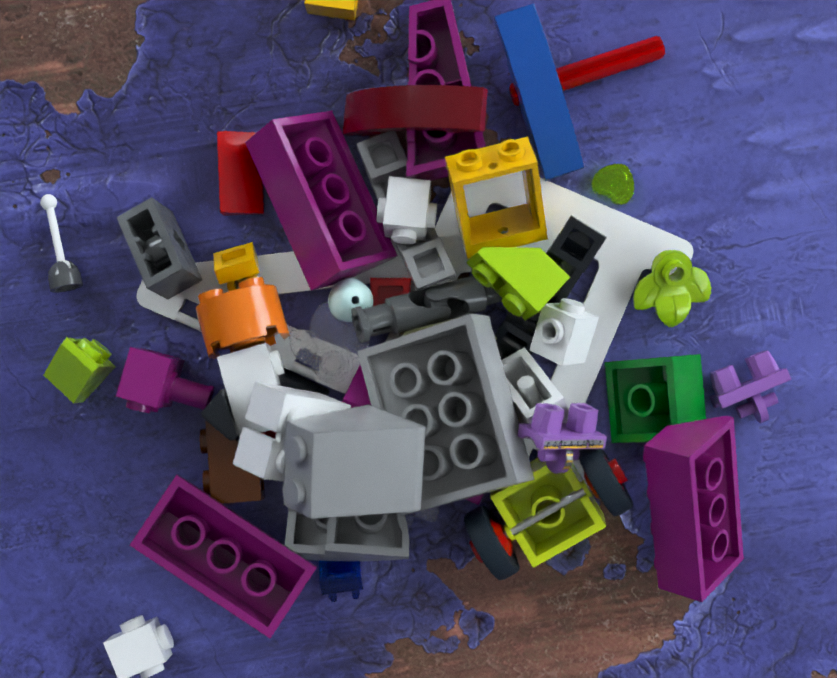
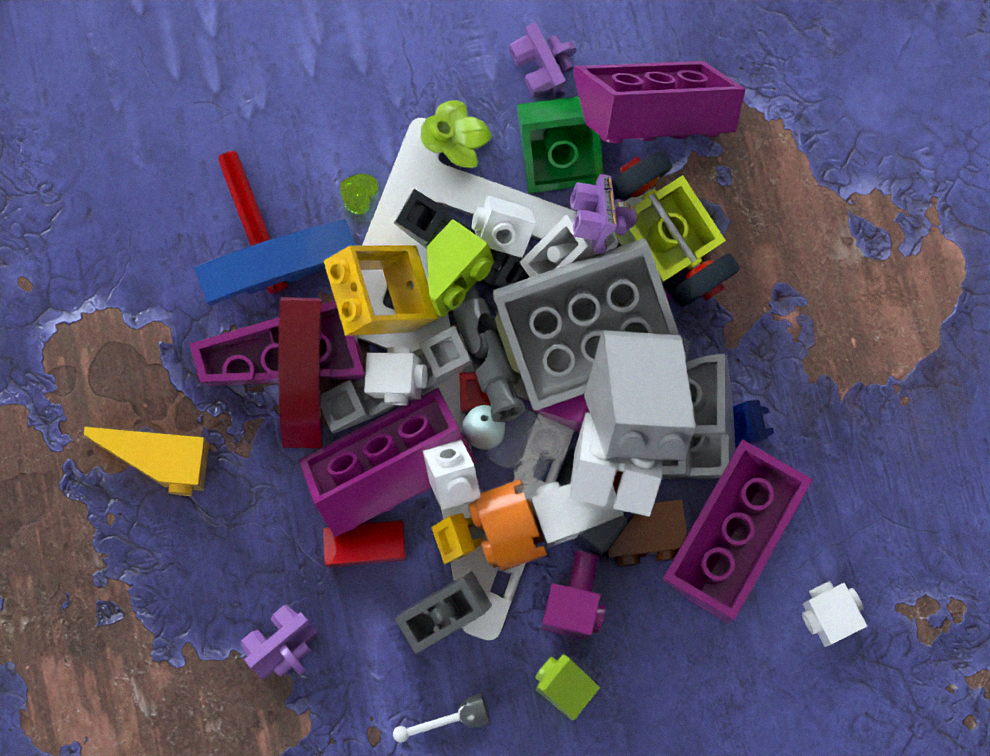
camera: 90 degrees left, 10 degrees down
none -> medium lavender hips [241,605,319,681]
none -> white brick [423,440,481,510]

